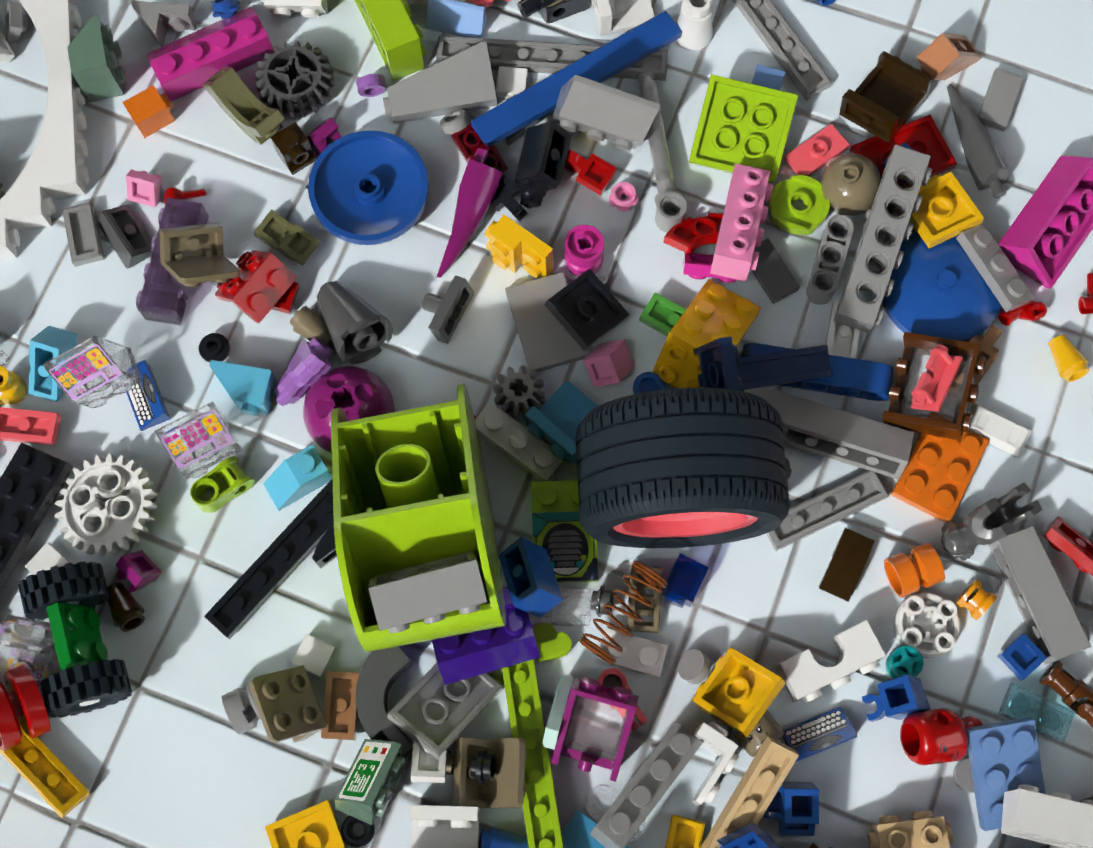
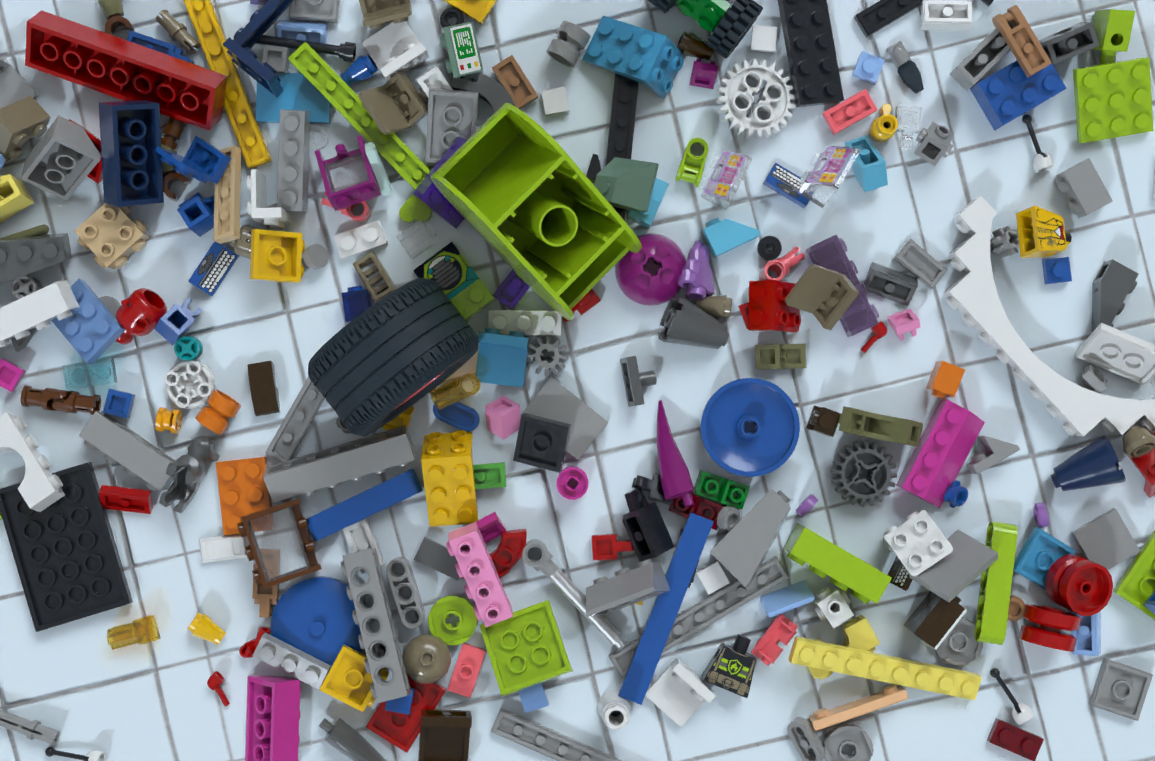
camera: 145 degrees right, 15 degrees up
sand green slope [67,14,126,102] -> none
dark tan bracket [249,665,326,743] -> none
magenta tile [306,117,341,153] -> none
light grey slope [368,551,487,633] -> none
black plate [471,750,496,784] -> none
yellow plate [484,214,554,278] -> none
blue brick [498,537,564,618] -> none
dark orange piece [579,561,668,665] -> none
dark grey plate [590,585,614,617] -> none
bright pink plate [609,182,638,211] -> none
dark blue bracket [693,336,833,392] -> none
white arch [775,620,886,704] -> none
coral hinge [911,345,963,412] -> none
none -> dark purple plate [493,270,530,310]
none -> dark azure bracket [582,16,684,99]
none -> sand green slope [594,157,659,212]
none -> green slope [694,470,750,510]
none -> coral pin [759,246,805,281]

